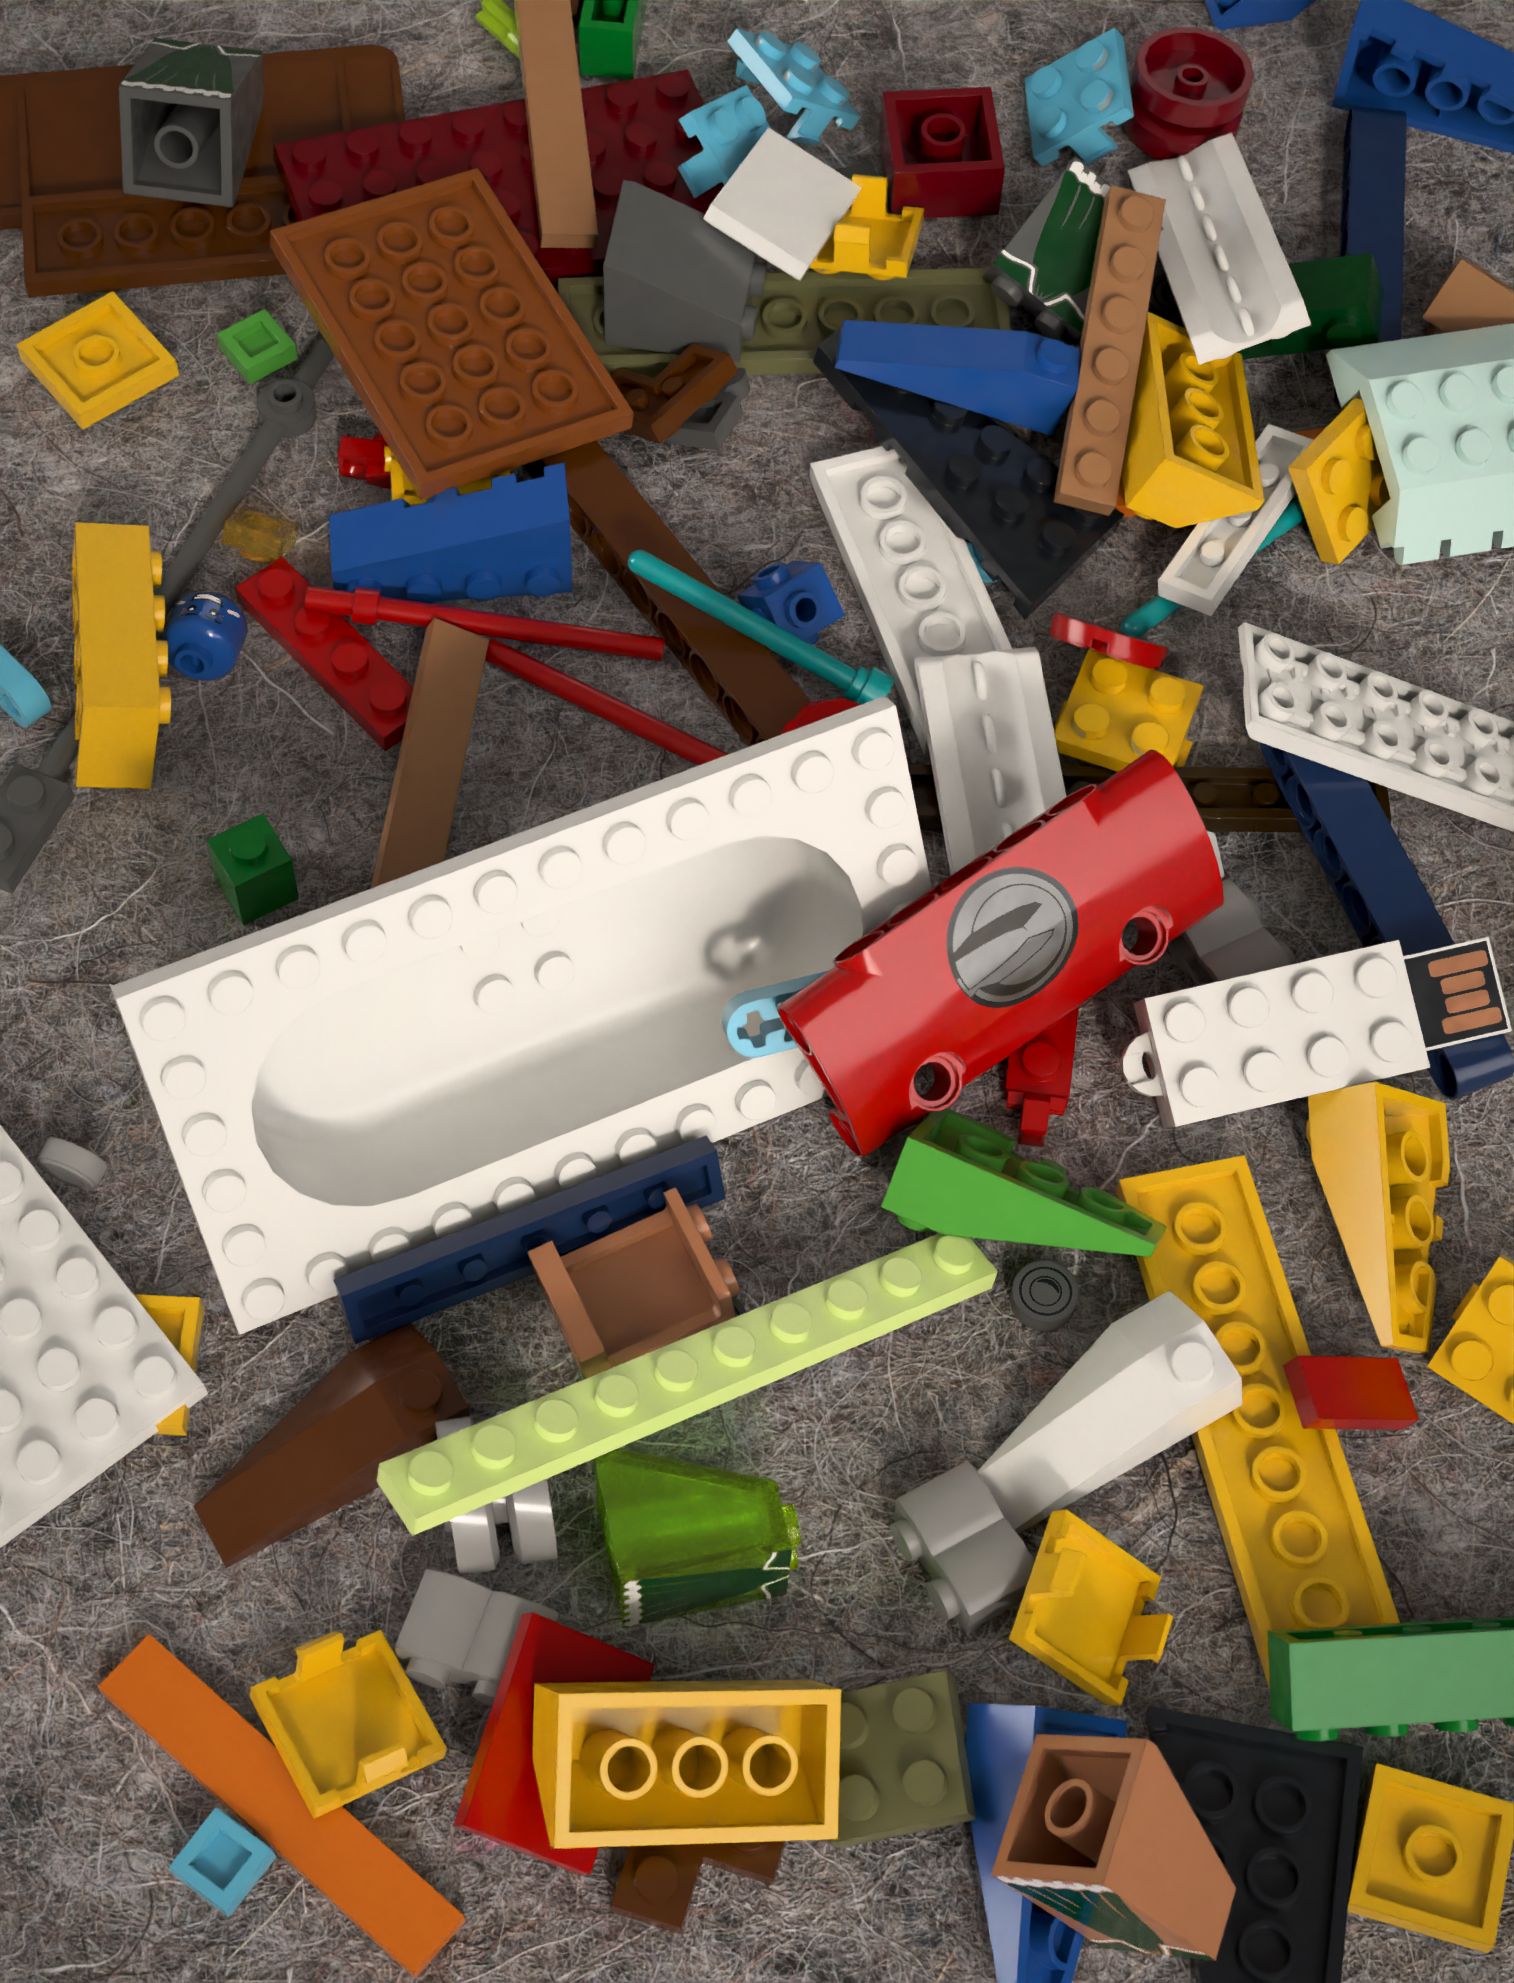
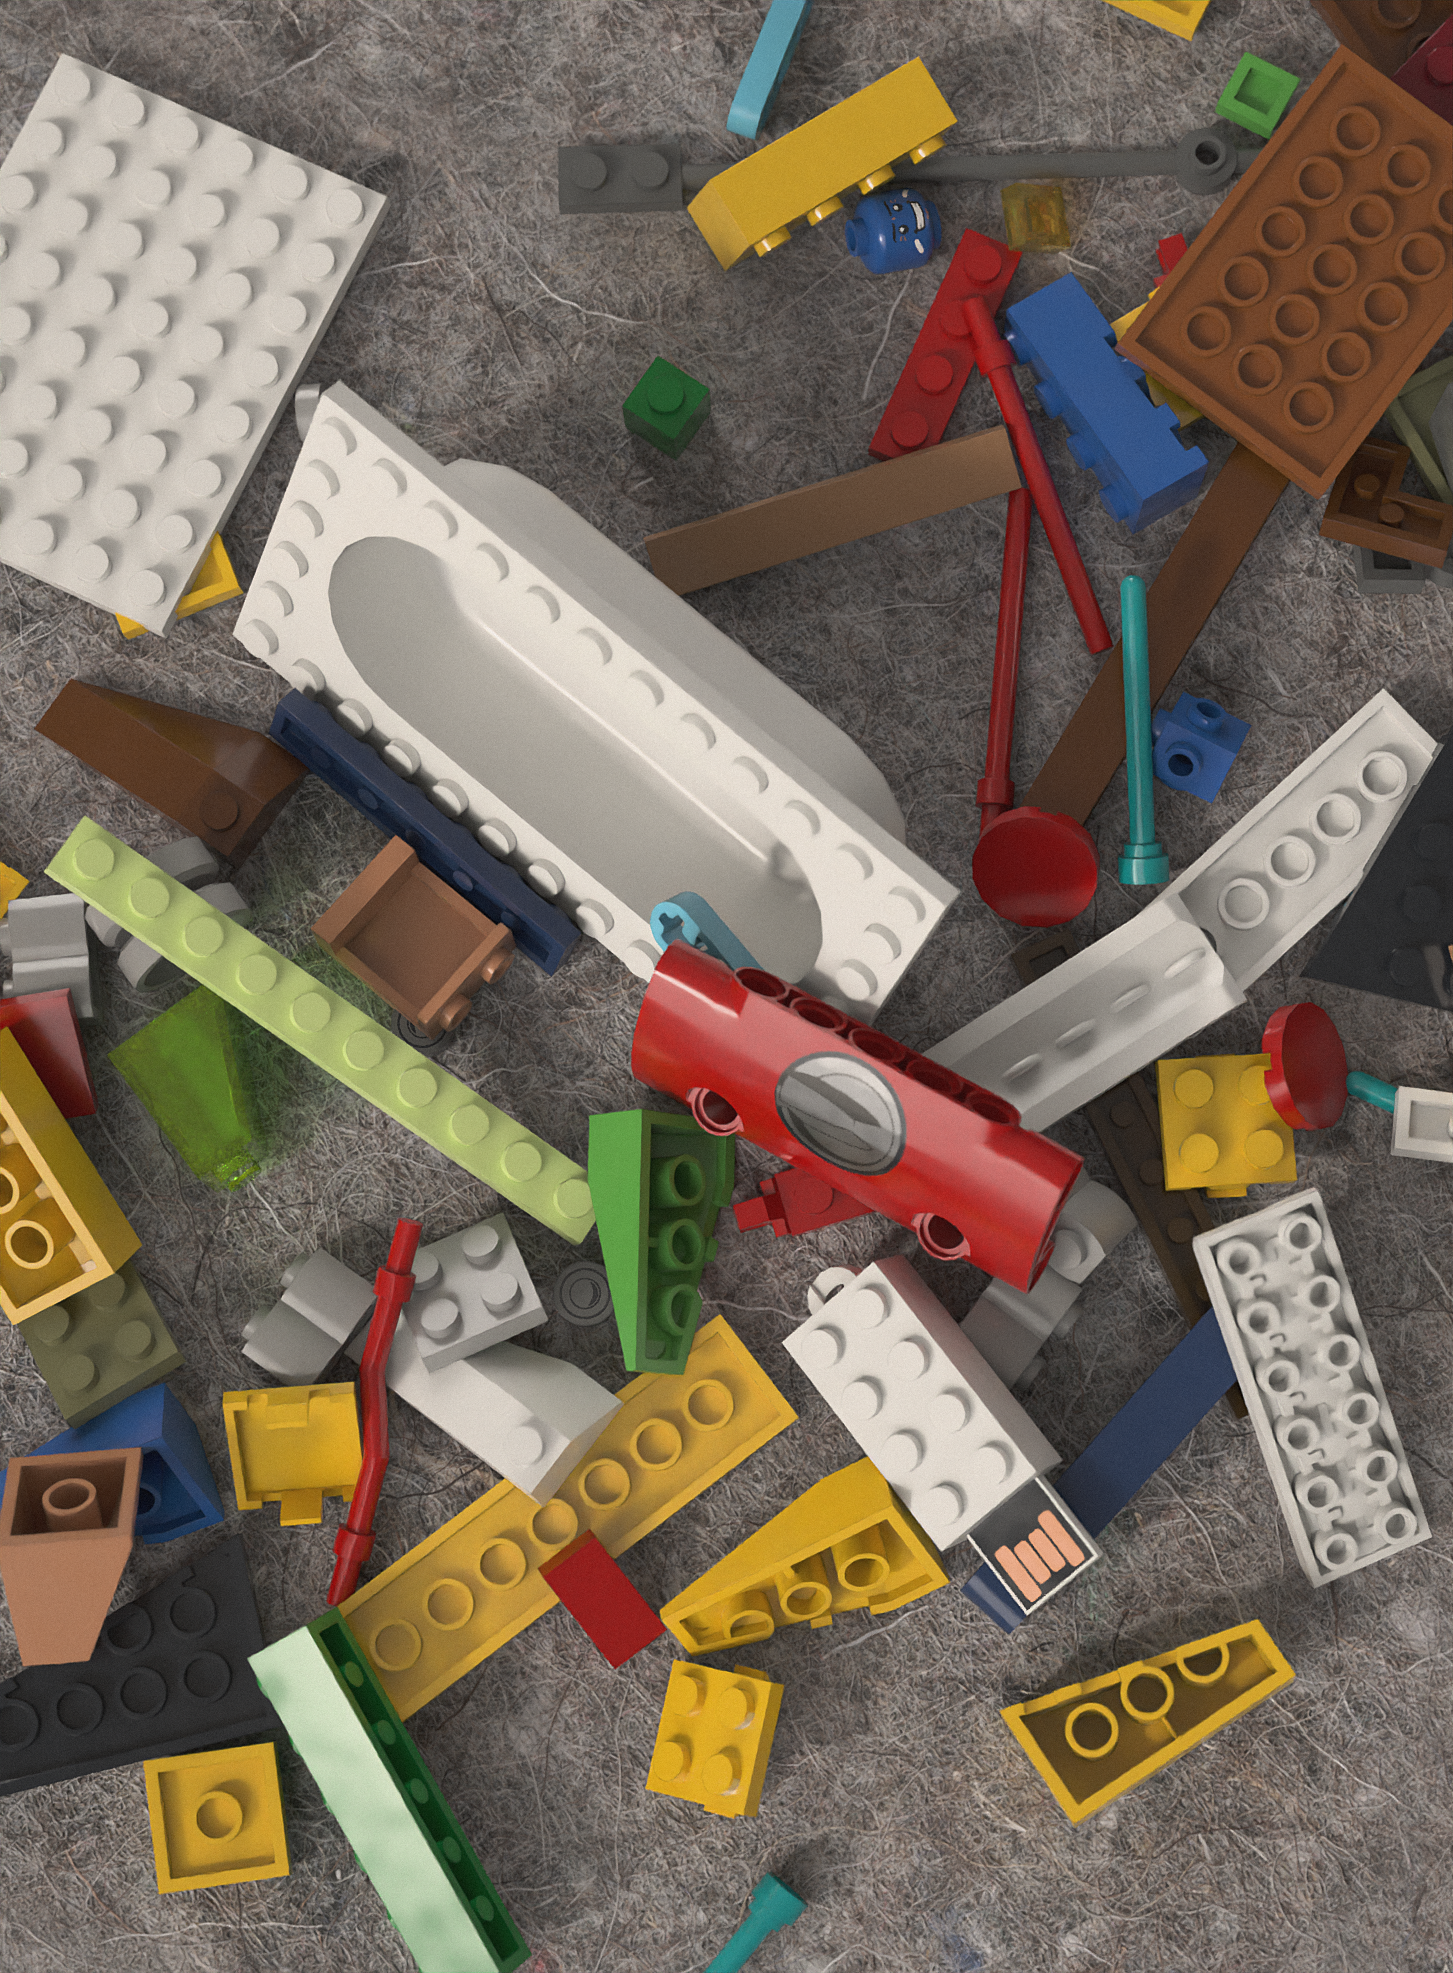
camera: 75 degrees right, 20 degrees up
none -> red bar [326,1218,423,1607]
none -> light grey plate [385,1212,549,1373]

